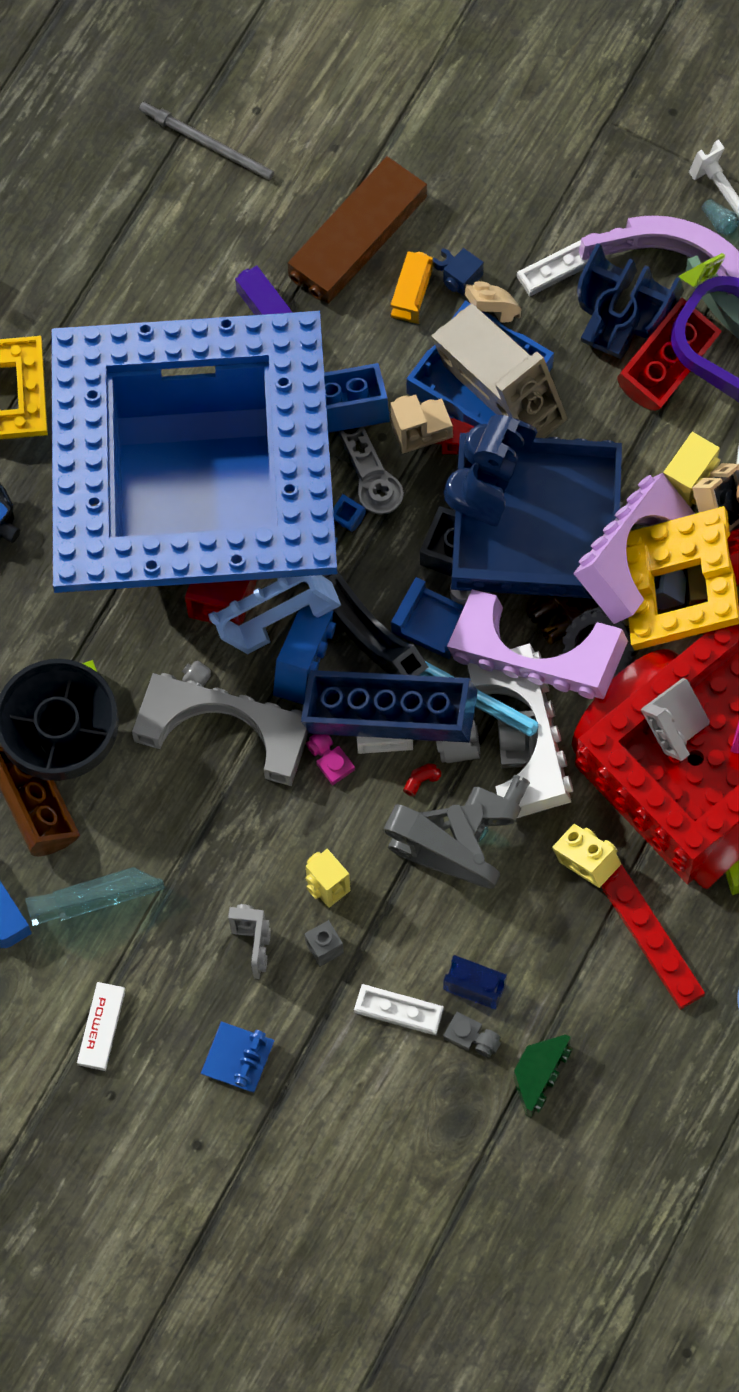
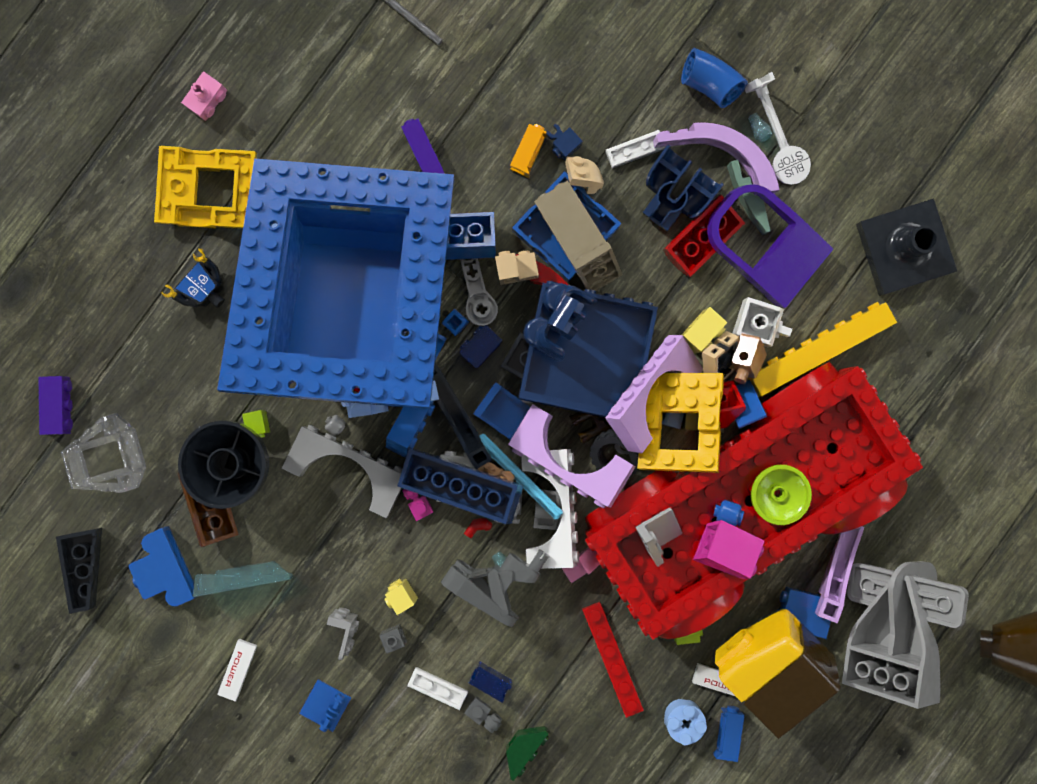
camera: 10 degrees right, 20 degrees up
reddish brown brick [288,156,427,304] -> none
light yellow brick [552,824,621,888] -> none
lime slope [679,253,725,287] -> none
none -> clear blue brick [459,325,503,369]
none -> bright pink slope [562,547,600,583]
none -> blue brick [681,48,748,108]

